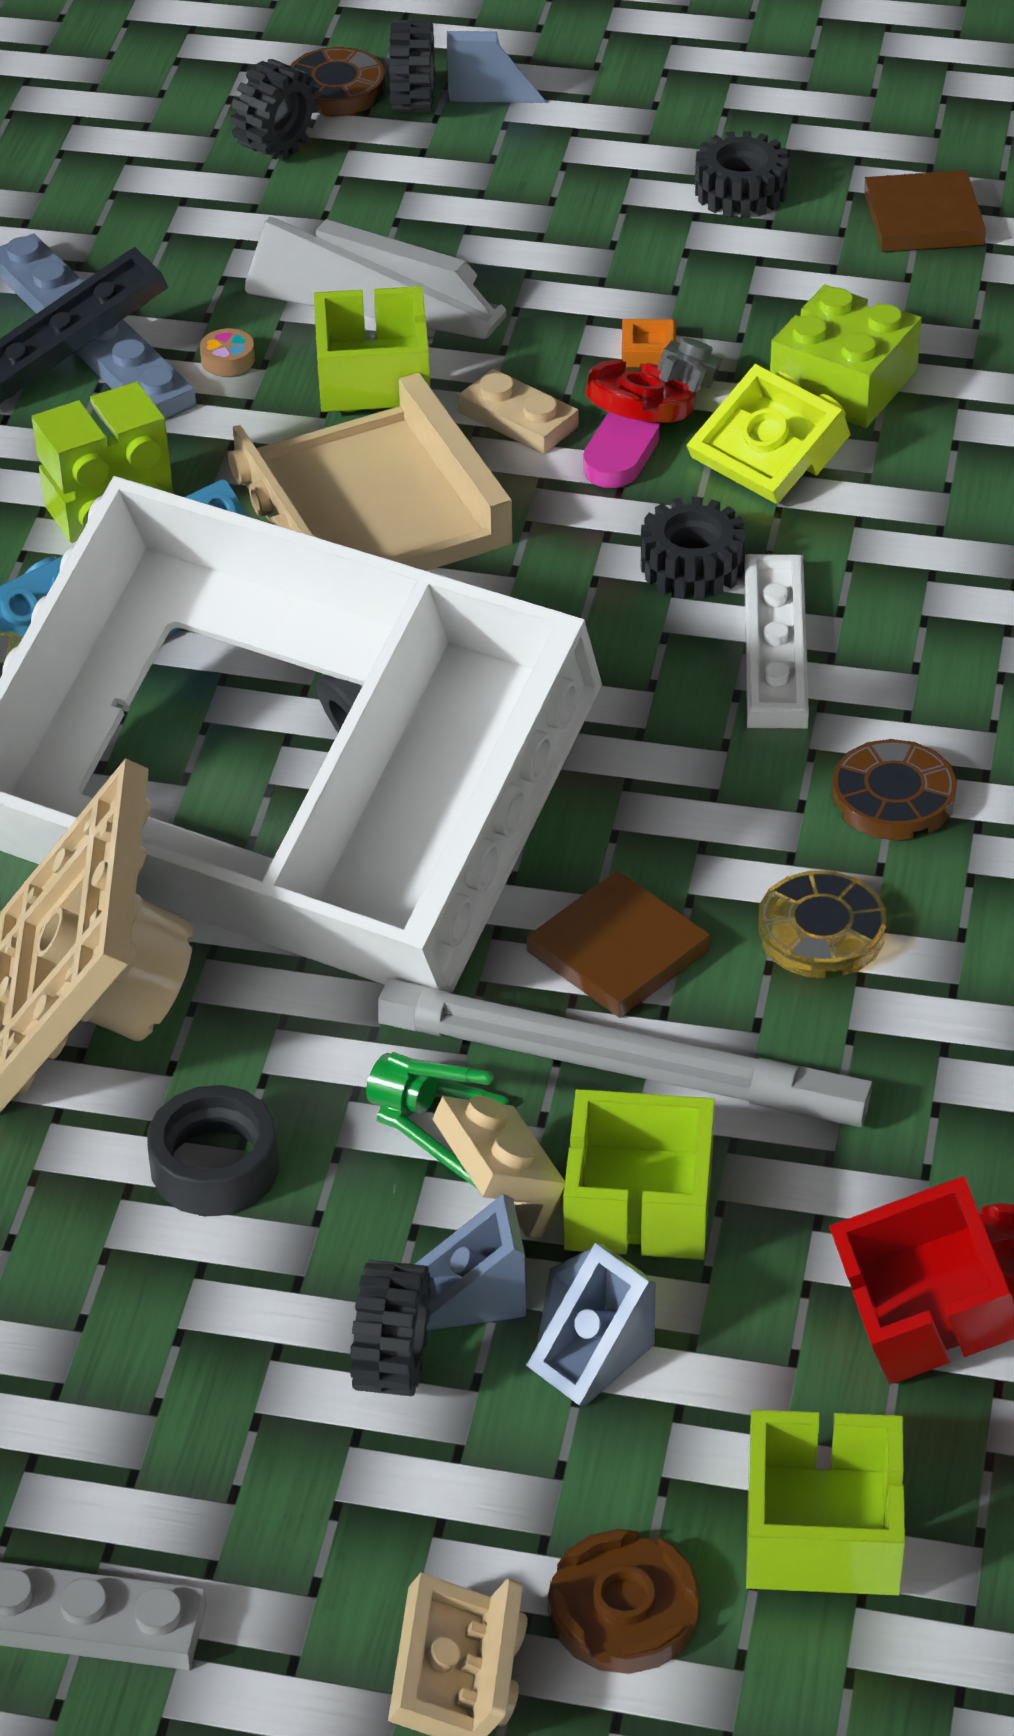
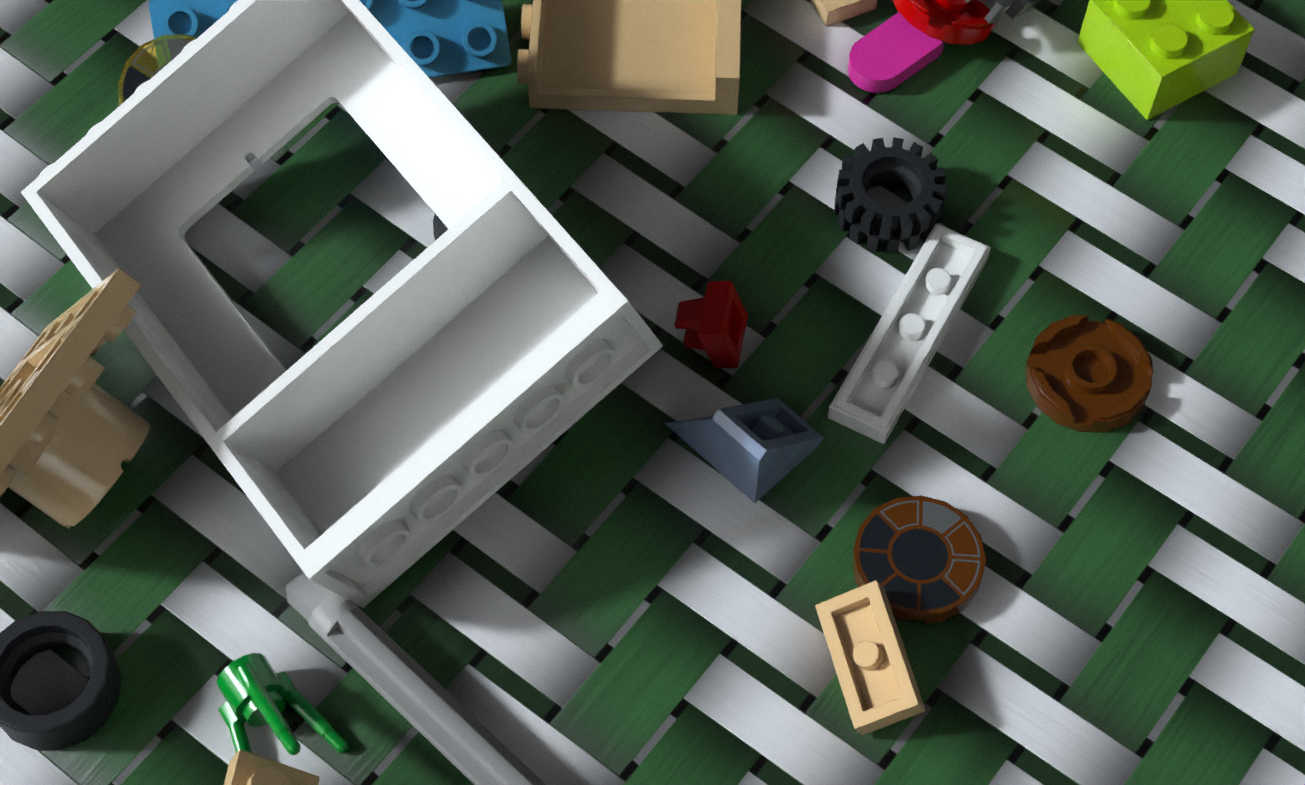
camera: 25 degrees right, 15 degrees up
reddish brown tile [527,870,710,1018] -> none
neon yellow plate [687,364,851,505] -> none
tile [758,871,886,978] -> none
none -> sand blue slope [664,398,824,503]
none -> red tile [674,281,748,368]
none -> tan plate [815,580,926,735]
none -> reddish brown tile [1025,315,1153,433]

